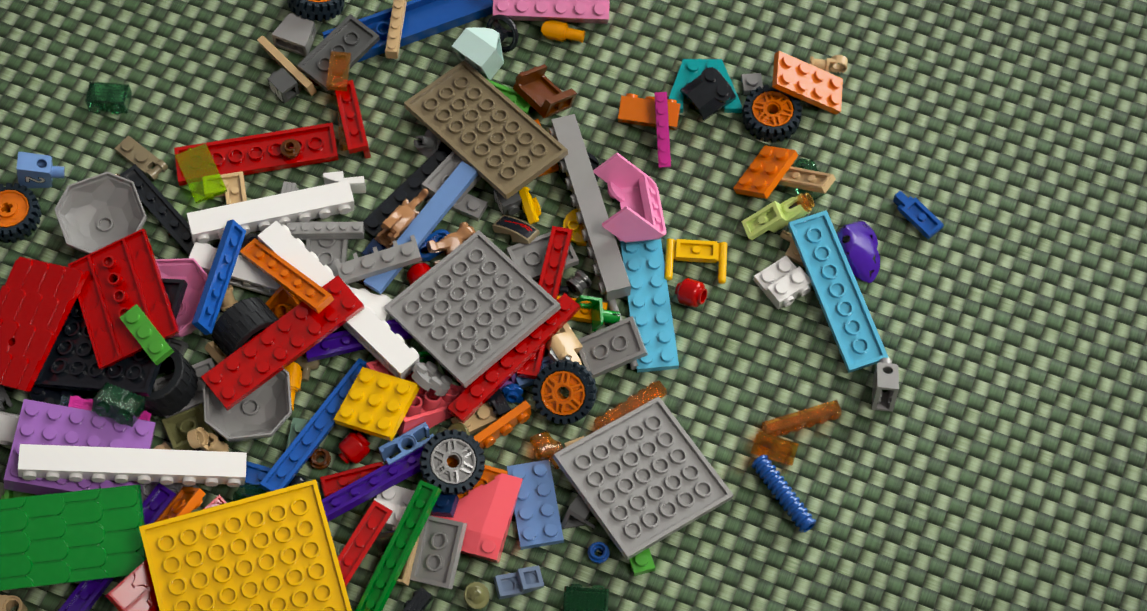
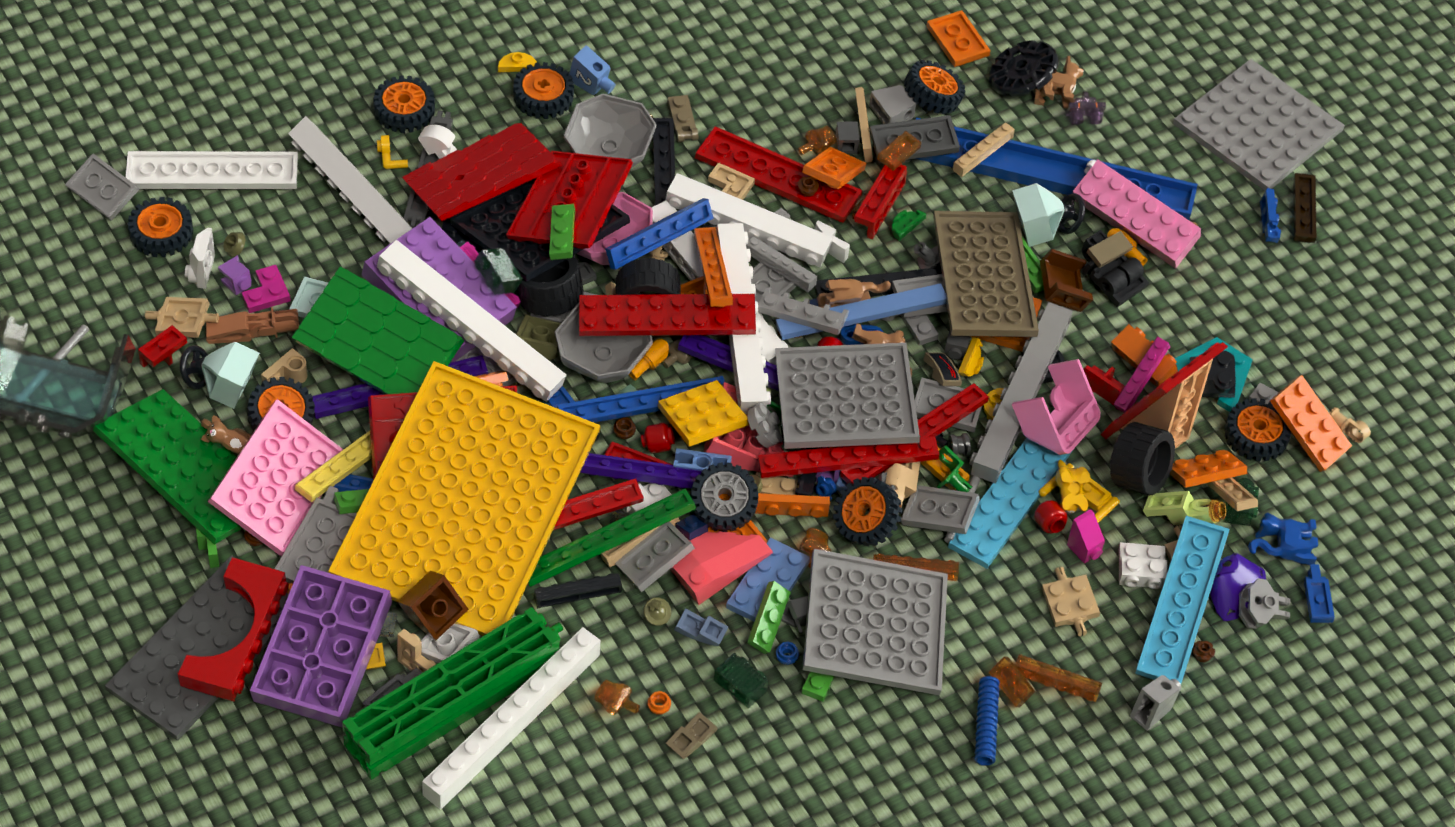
camera: 35 degrees right, 10 degrees down
clear green brick [85,81,132,114] -> none
clear neon green piece [175,143,227,204] -> none
tan connector [187,427,229,452] -> none
none -> bright green plate [747,581,791,654]
none -> clear orange piece [798,125,837,155]
none -> orange plate [802,147,867,189]
none -> green plate [892,210,927,241]
none -> tan plate [1042,567,1100,636]
none -> yellow animal [1056,460,1090,513]
none -> dark pink slope [1067,509,1105,564]
none -> black plate [1081,230,1149,307]
none -> red panel [1083,365,1125,405]
none -> dark tan tile [1087,231,1133,268]
none -> light nougat piece [1101,342,1228,449]
none -> black tyre [1110,422,1175,496]
none -> reddish brown plate [1192,641,1215,662]
none -> light grey hinge [1239,578,1290,629]
none -> blue animal [1248,513,1319,565]

